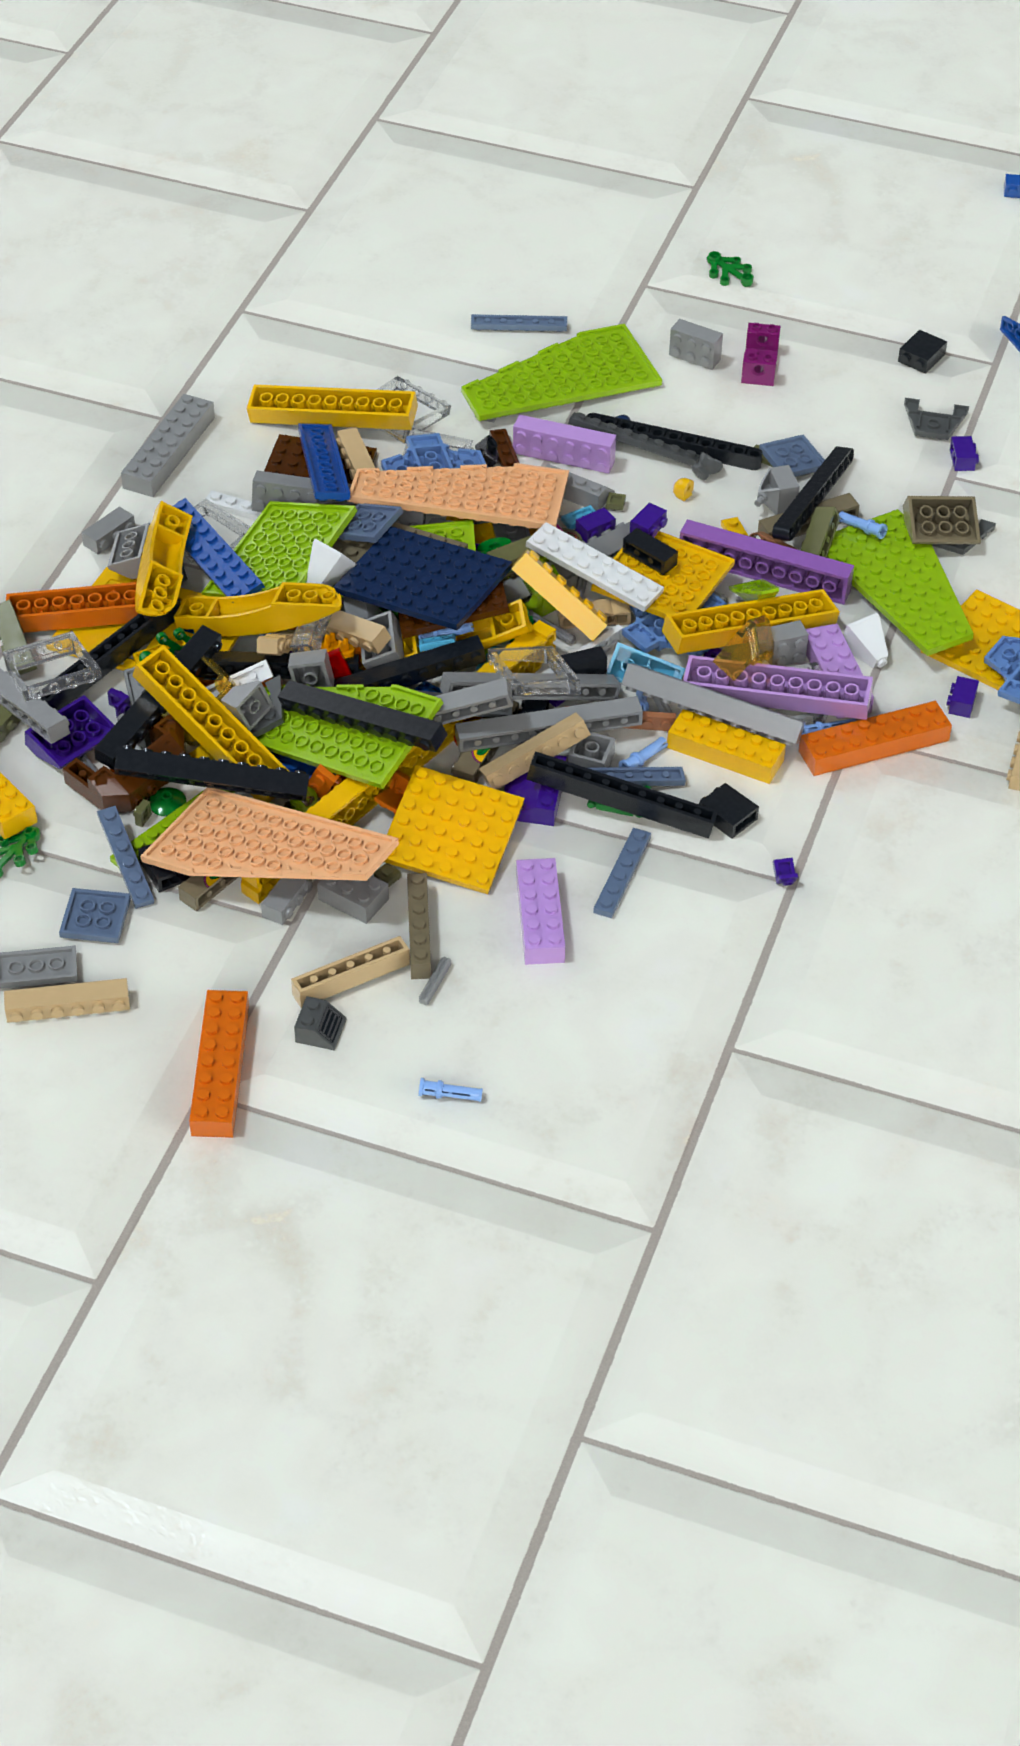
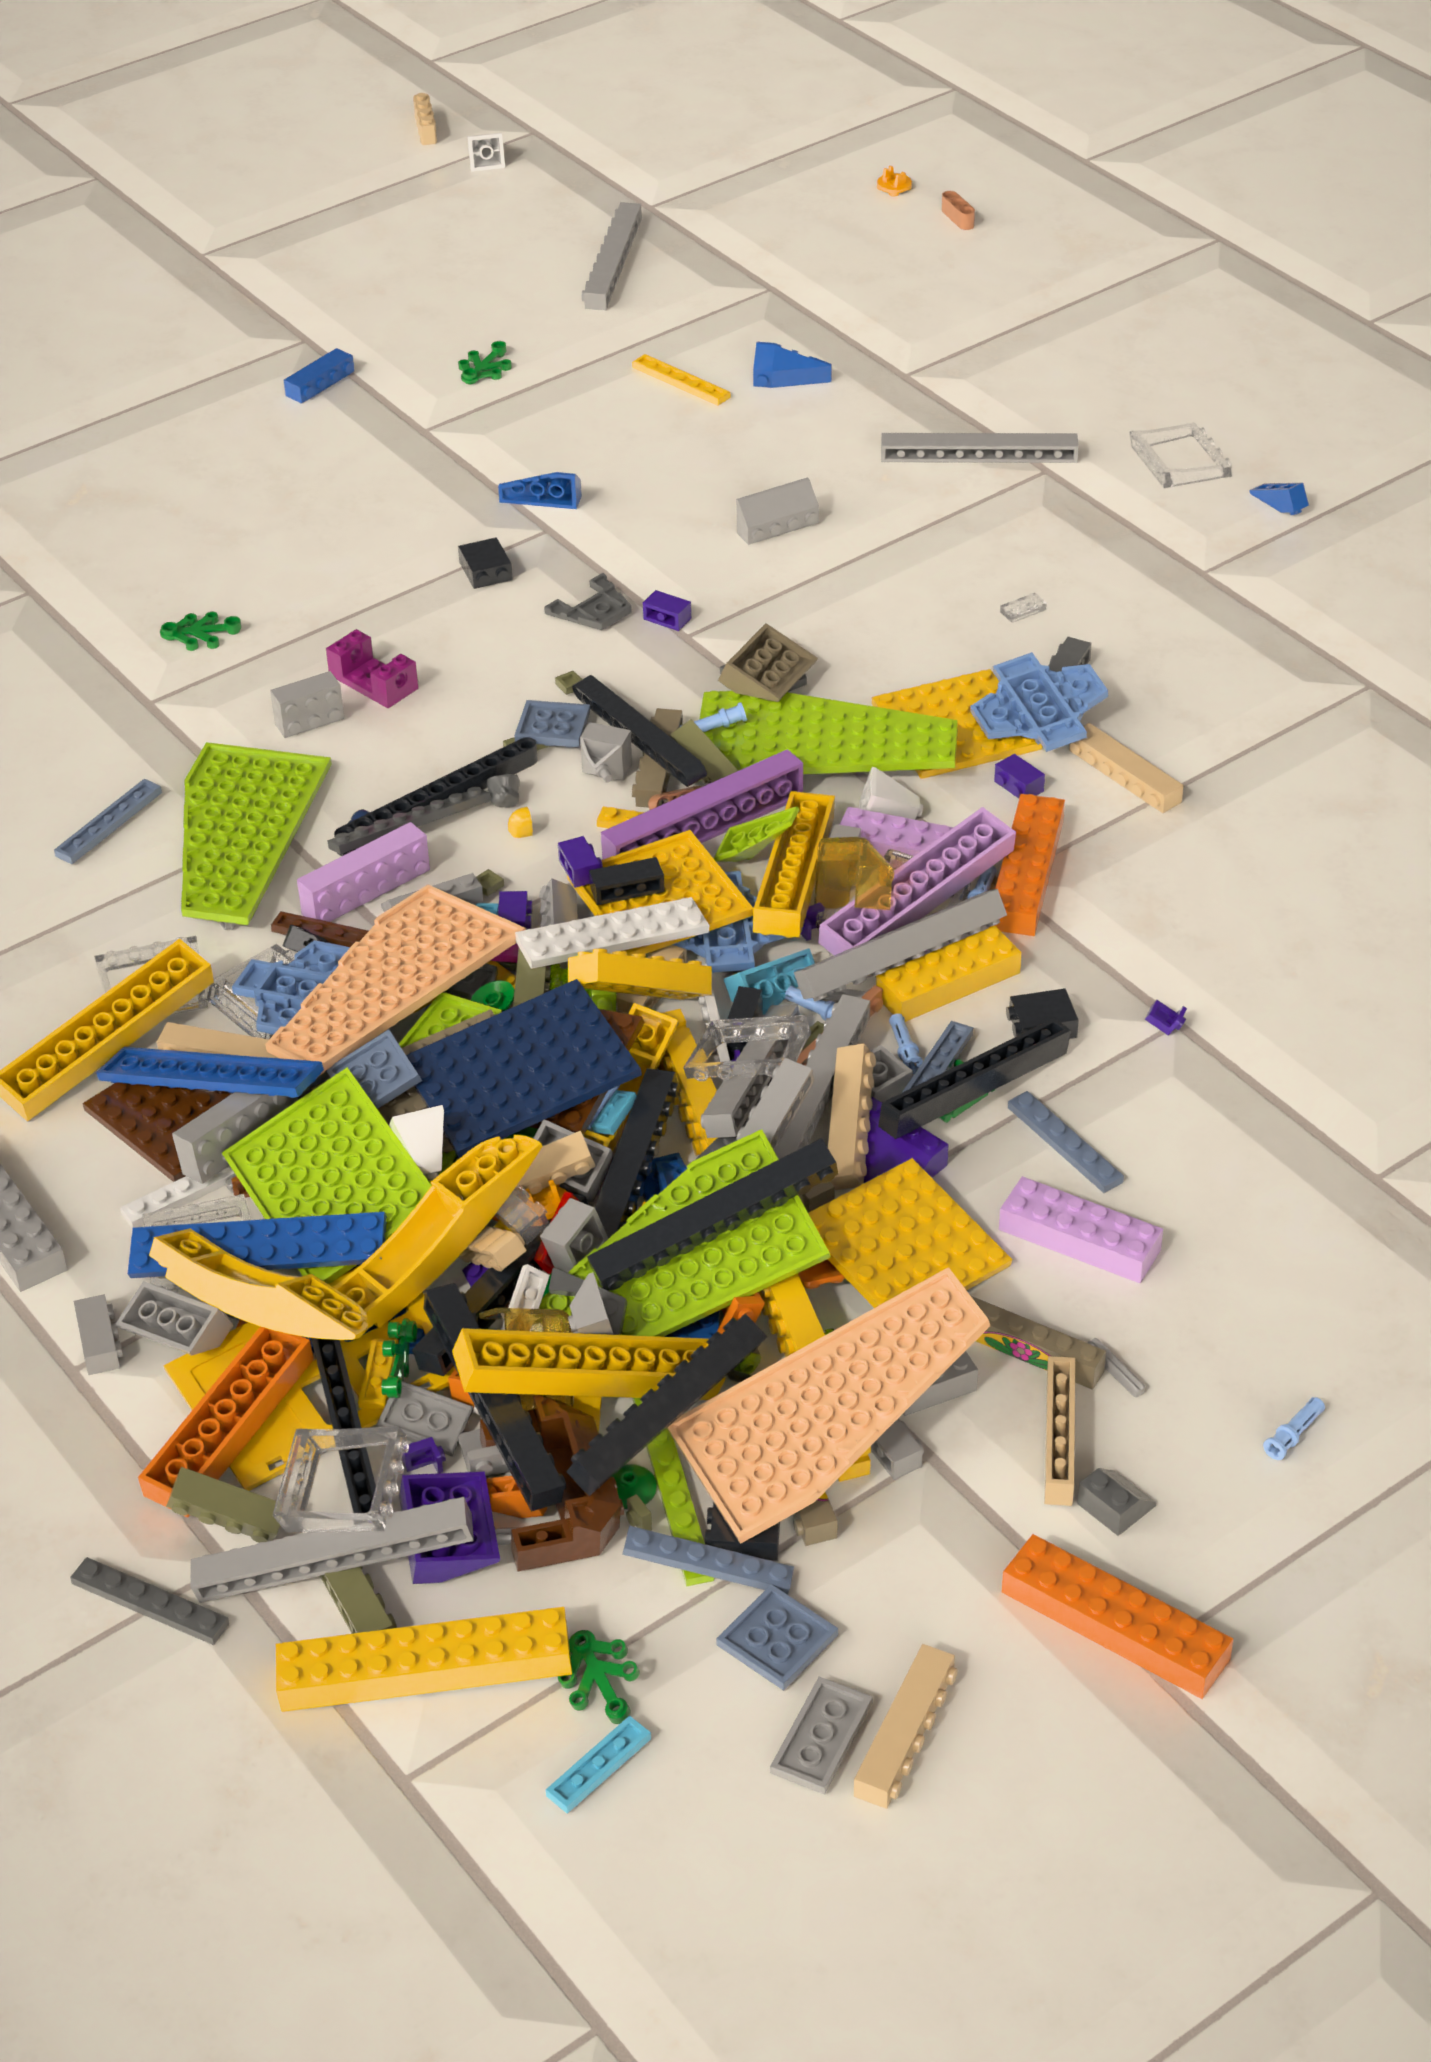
camera: 55 degrees left, 5 degrees down
none -> olive plate [555,671,582,695]

